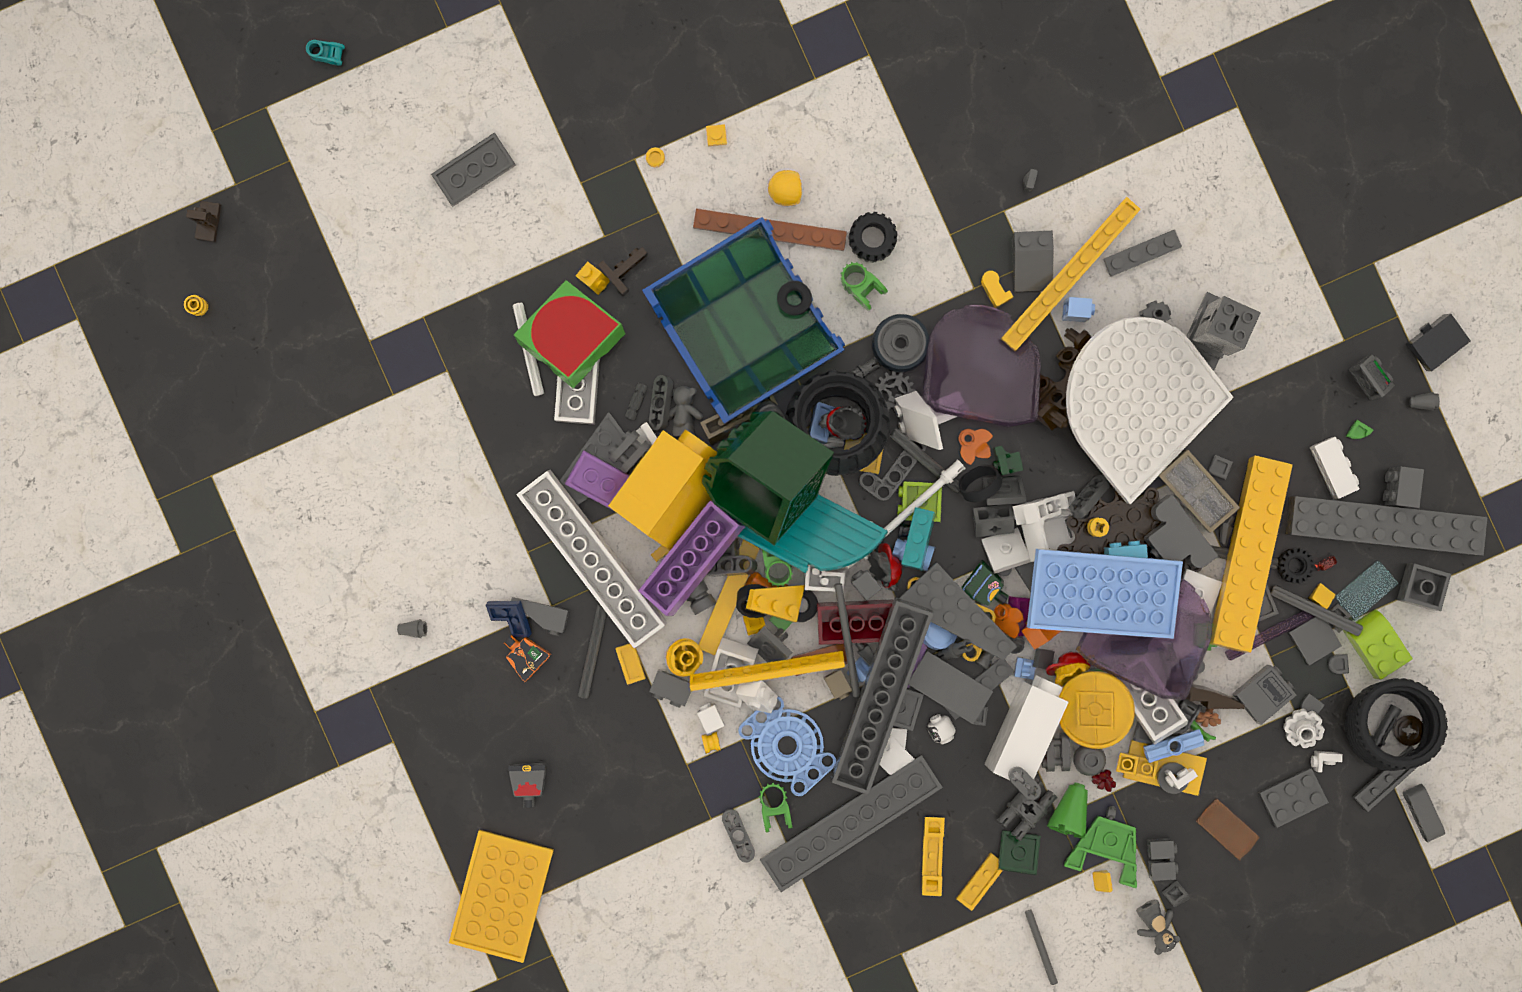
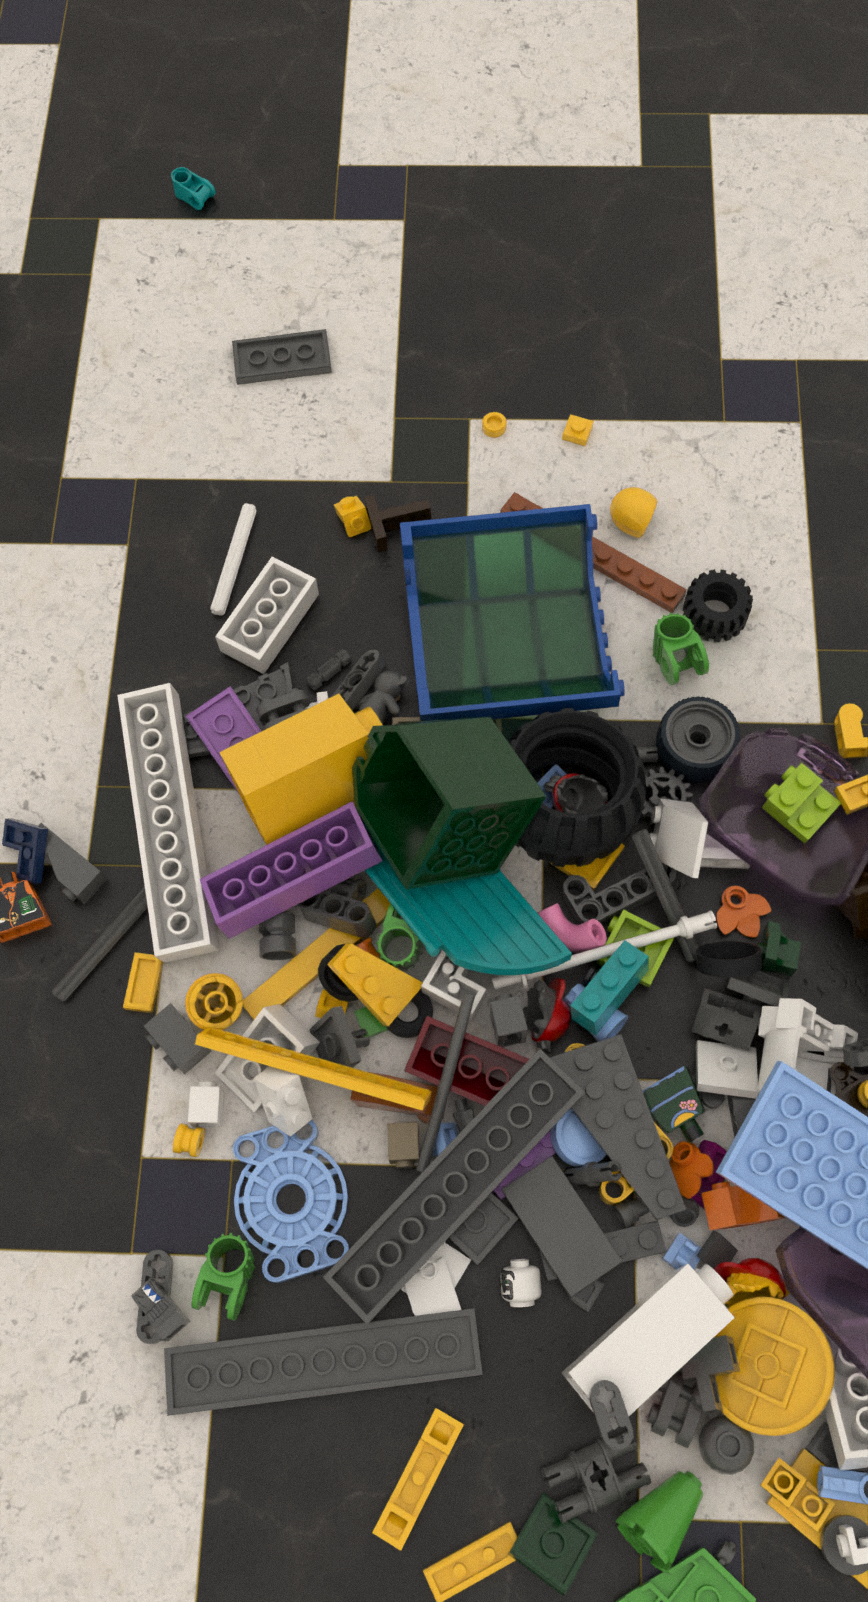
camera: 30 degrees right, 20 degrees down
red tile [514,280,626,389] -> none
black tyre [777,281,812,316] -> none
dark red plant [1091,769,1116,792] -> none
none -> dark grey leg [131,1277,191,1341]
none -> bright pink cylinder [537,903,607,953]
none -> dark grey brick [682,1335,740,1413]
none -> lime plate [762,763,841,844]

